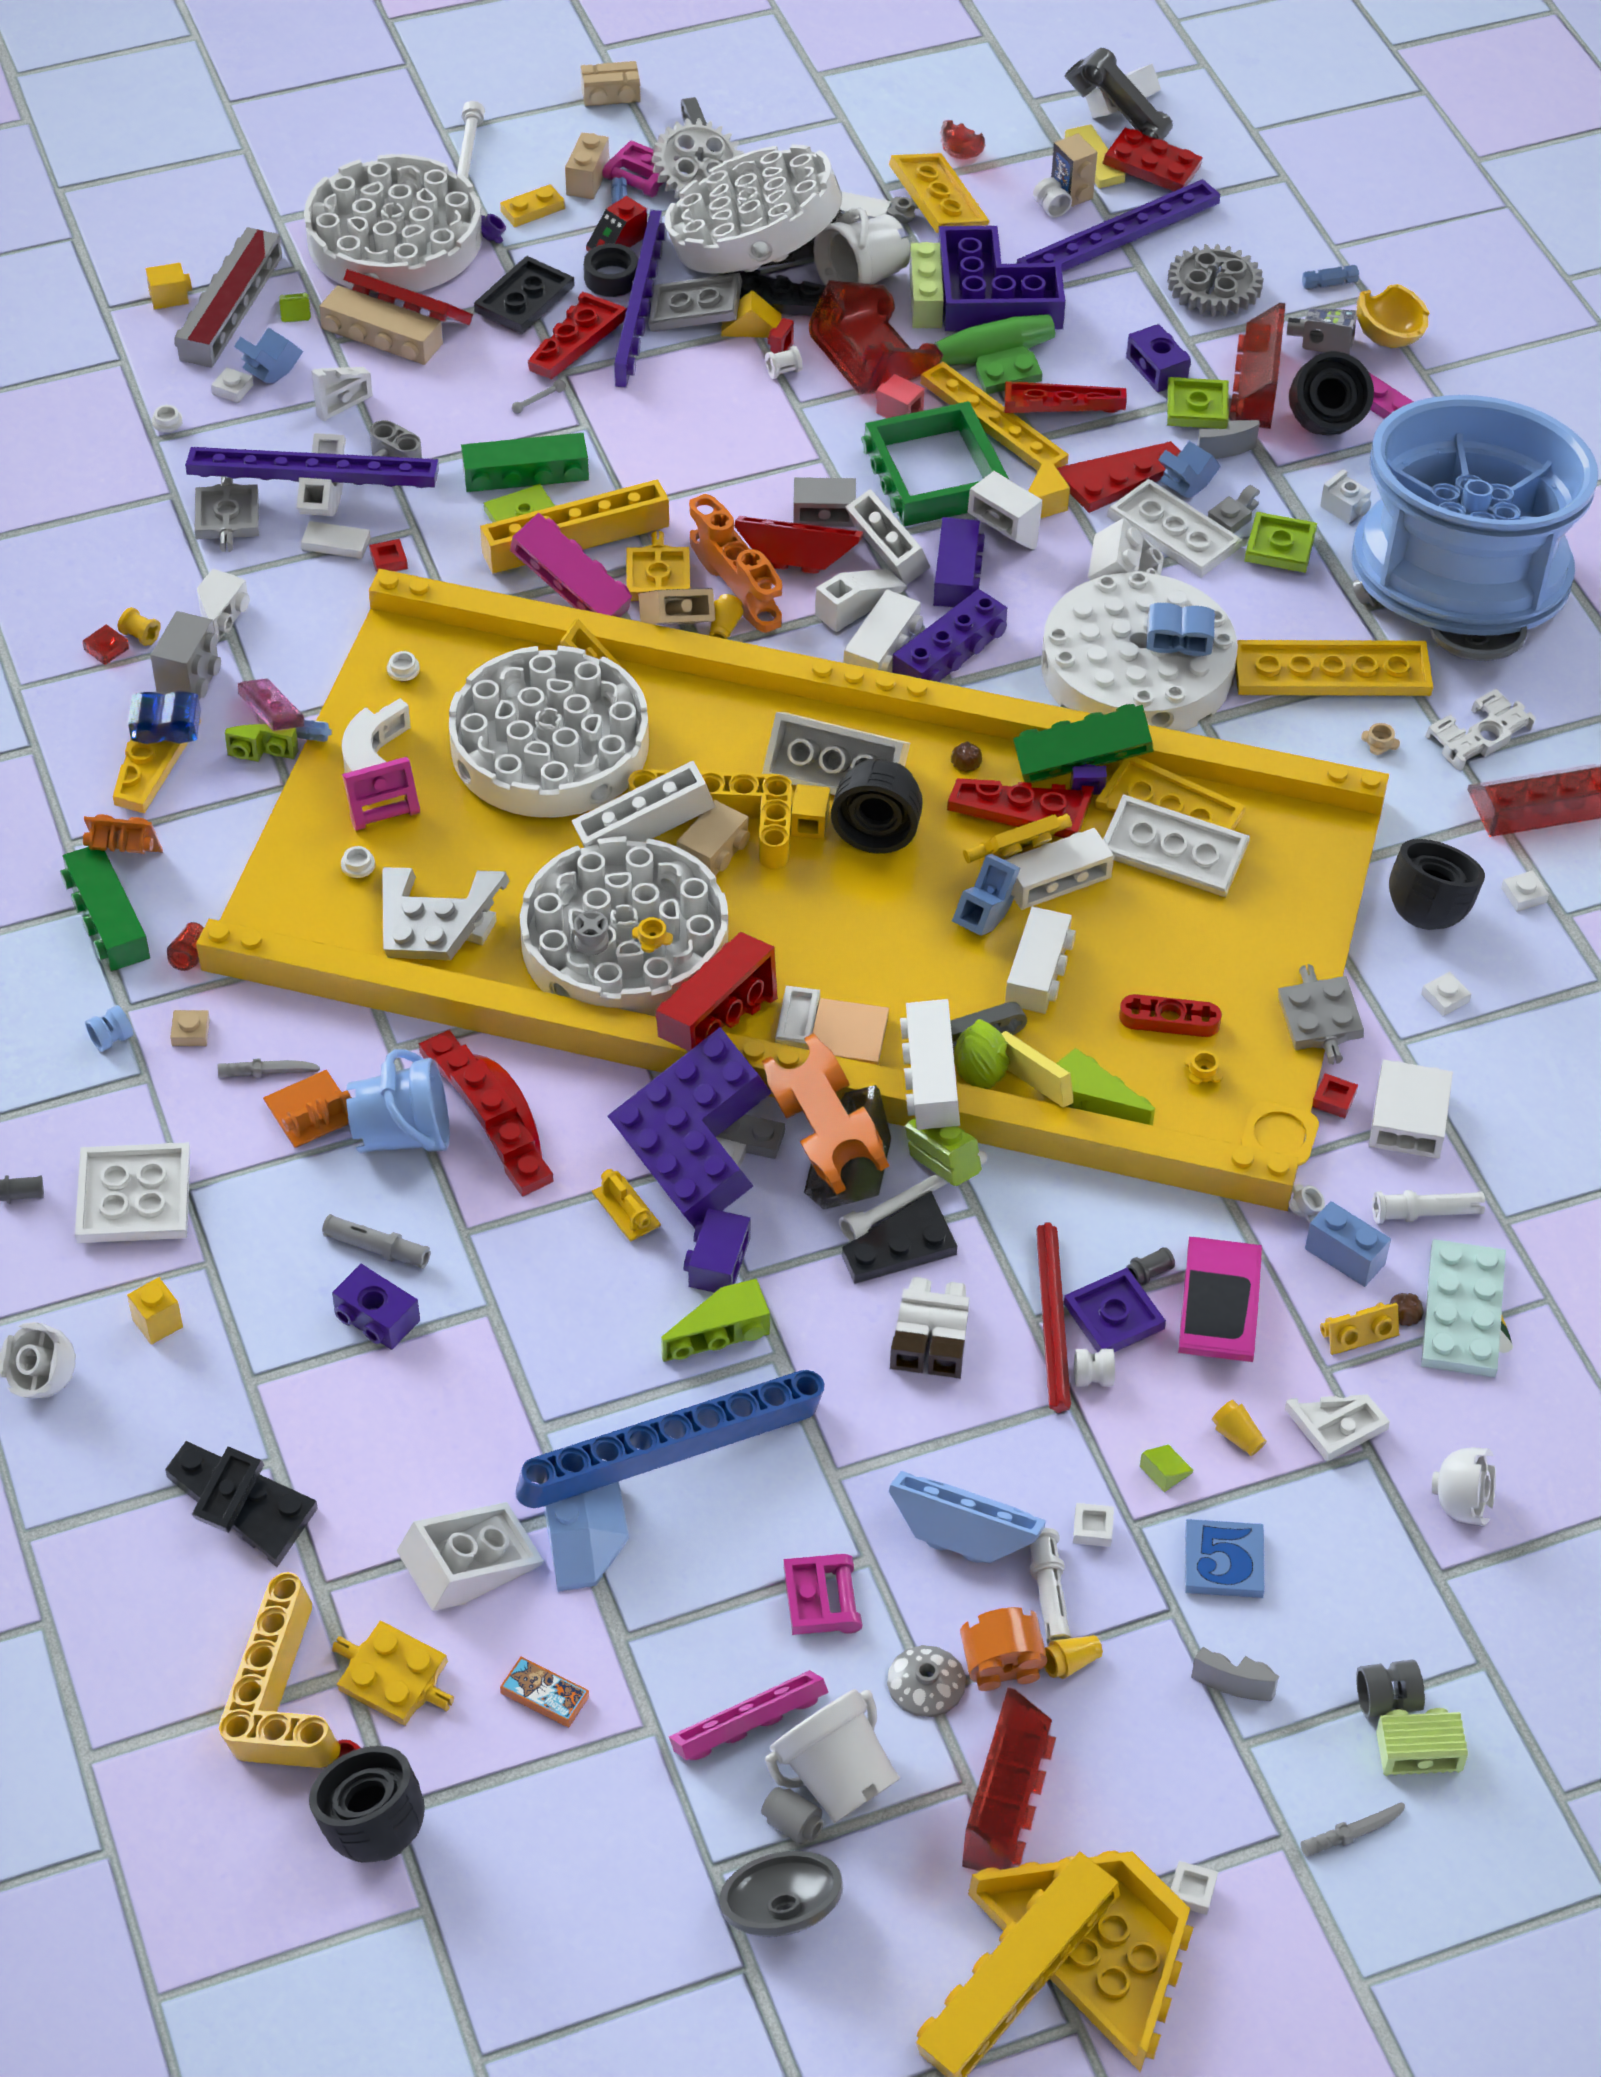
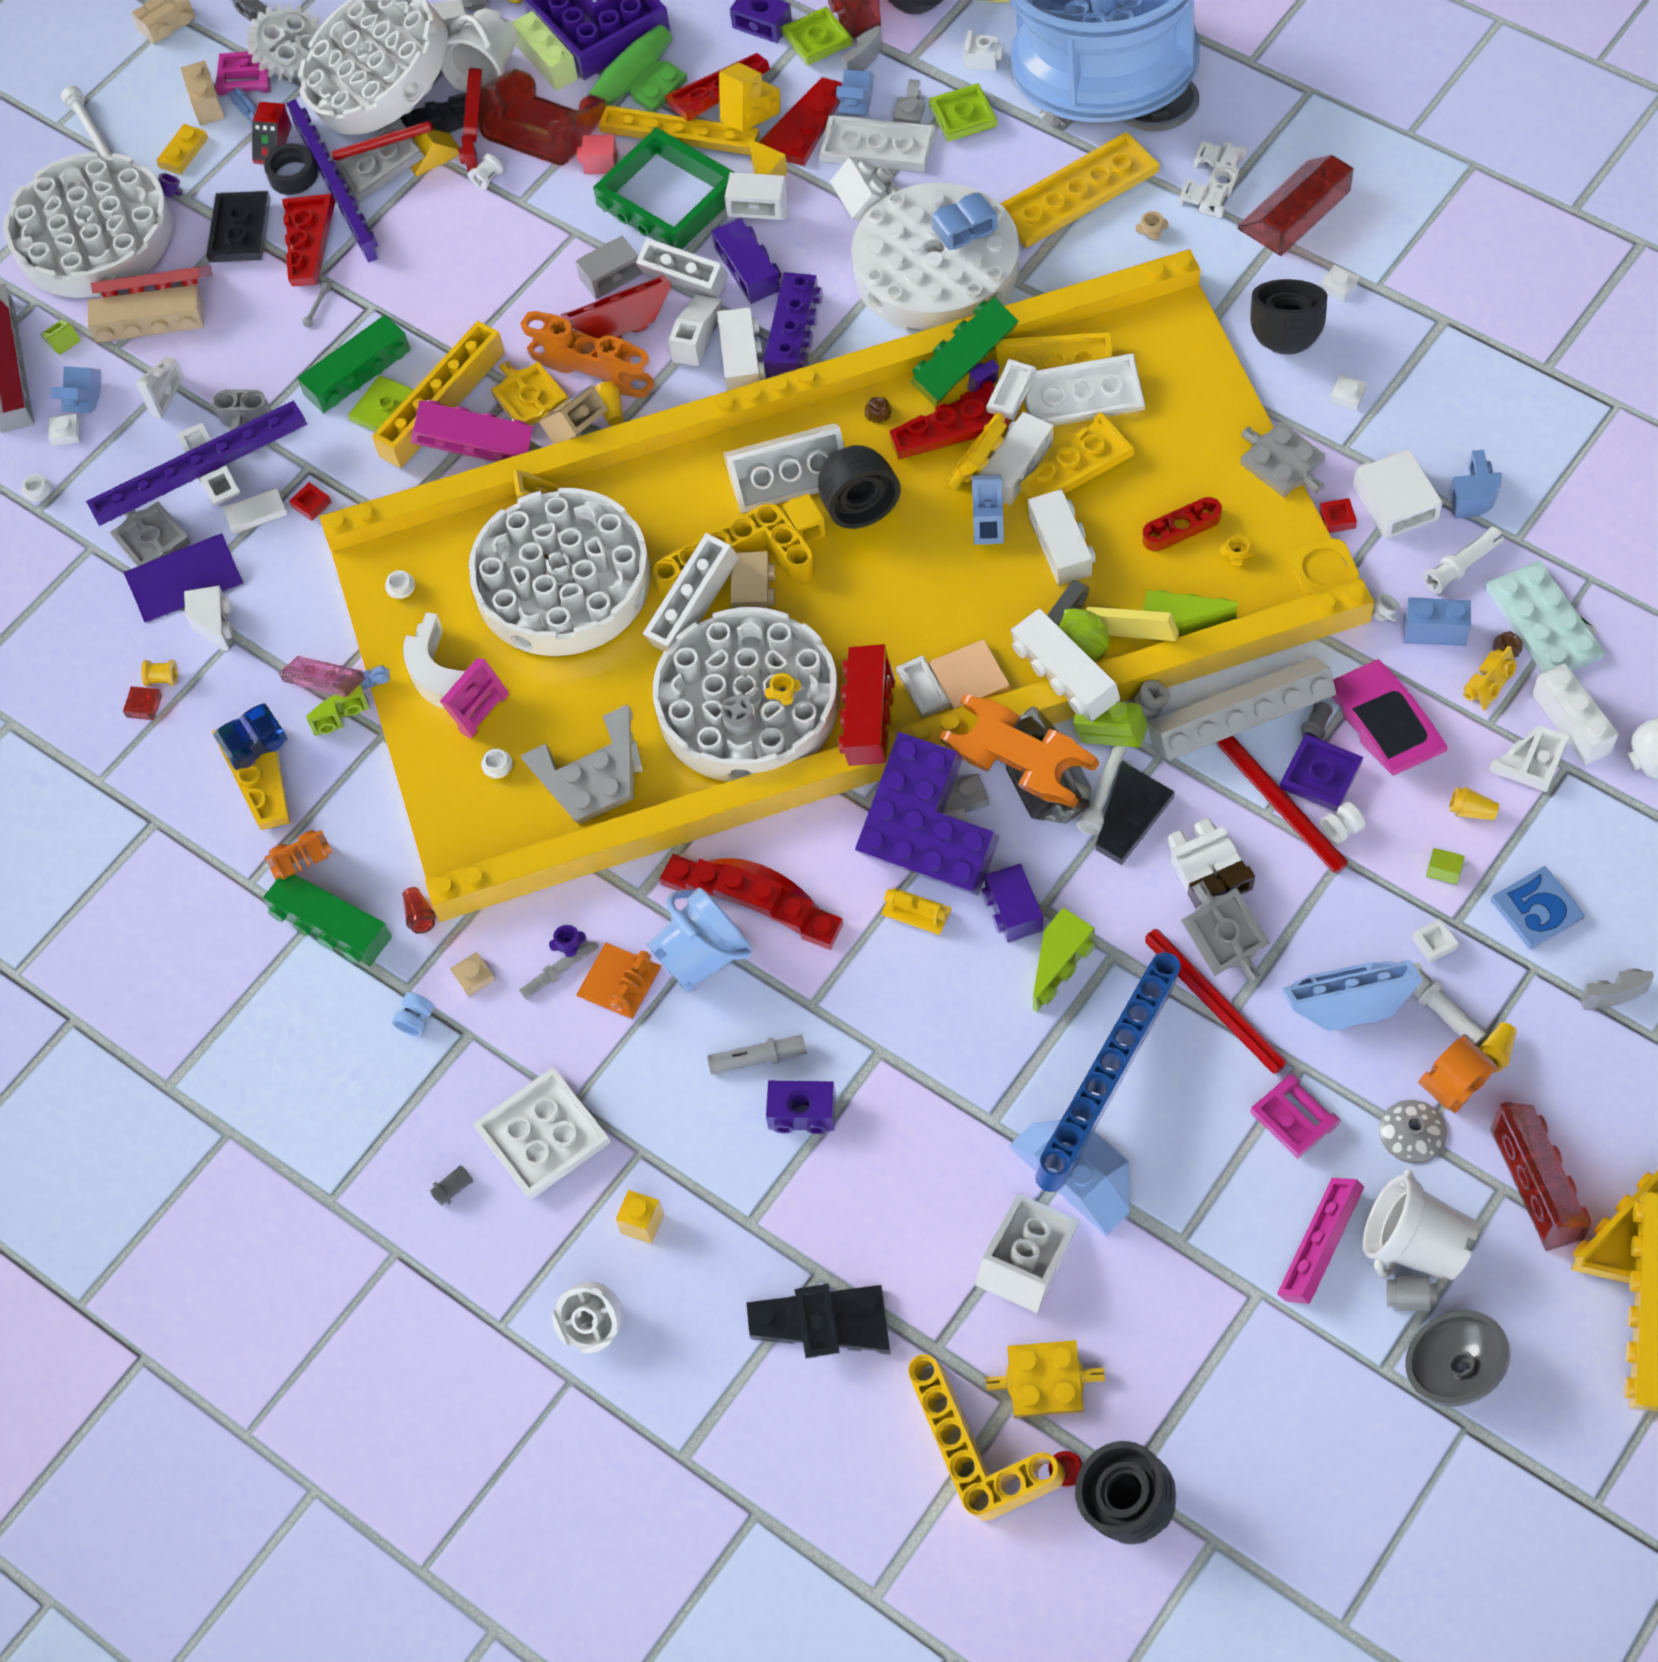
camera: 25 degrees left, 10 degrees up
light grey brick [150,611,221,710] -> none
tile [500,1656,589,1728] -> none
none -> dark purple window [123,533,244,623]
none -> red bar [331,121,433,161]
none -> red beam [463,67,482,143]
none -> dark purple plate [549,925,586,957]
none -> yellow brick [719,63,780,132]
none -> white tile [986,359,1037,420]
none -> yellow wing [1020,412,1134,499]
none -> light grey wheel [1132,680,1170,719]
none -> red axle [1145,928,1287,1074]
none -> light grey brick [1147,657,1336,761]
none -> light grey plate [1181,881,1270,983]
none -> medium blue brick [1449,449,1502,518]
none -> white brick [1532,663,1619,766]

